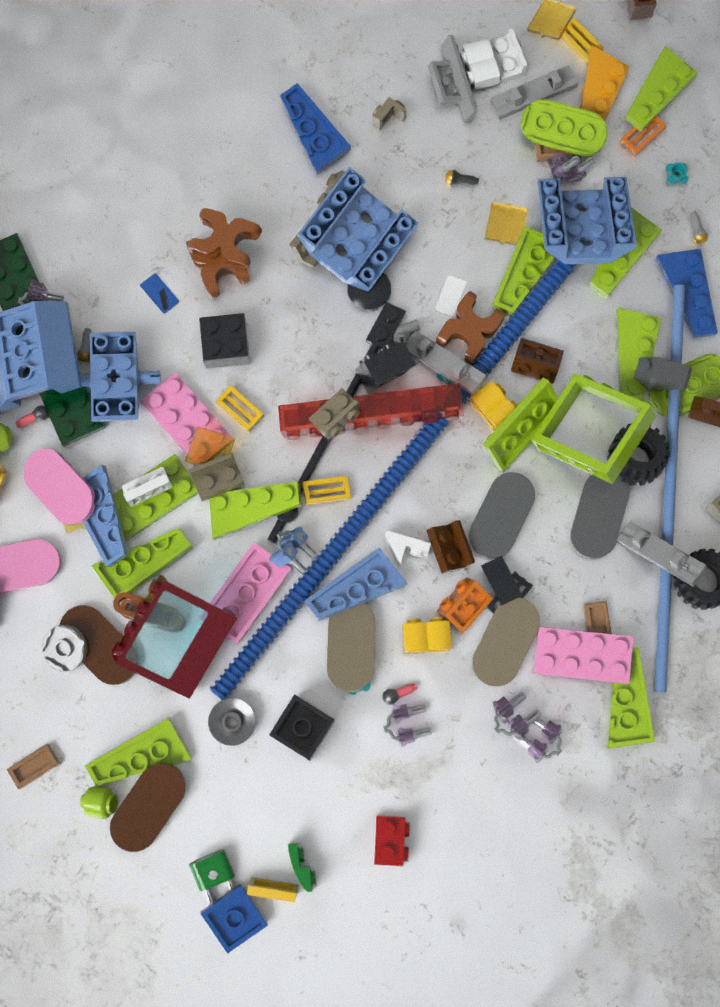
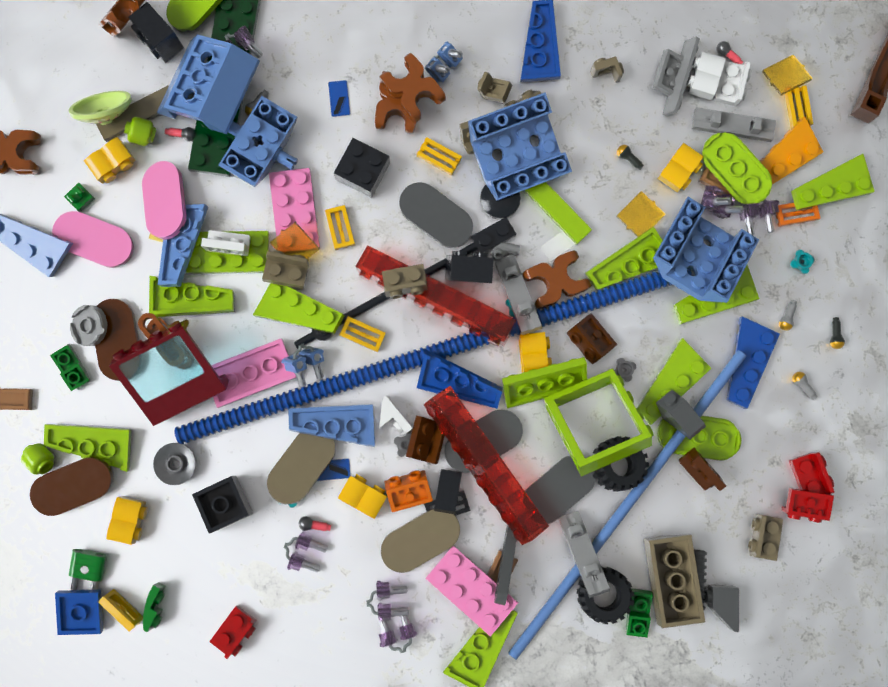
camera: 25 degrees right, 5 degrees up
none -> green slope [50,344,90,391]
none -> yellow brick [106,496,148,545]
none -> blue sticker [317,459,350,481]
none -> flat silver plate [394,433,411,457]
none -> dark grey tile [399,182,473,248]
none -> yellow tile [416,137,462,176]
none -> blue wing [417,350,503,409]
none -> clear red brick [423,386,549,545]
none -> medium blue piece [424,41,463,83]
none -> dark tan bracket [477,72,513,103]
none -> dark grey beam [494,522,519,606]
none -> lime tile [524,182,592,245]
none -> flat silver plate [614,358,636,382]
none -> yellow brick [657,142,704,192]
none -> piece [716,41,743,64]
none -> clear purple piece [739,199,779,235]

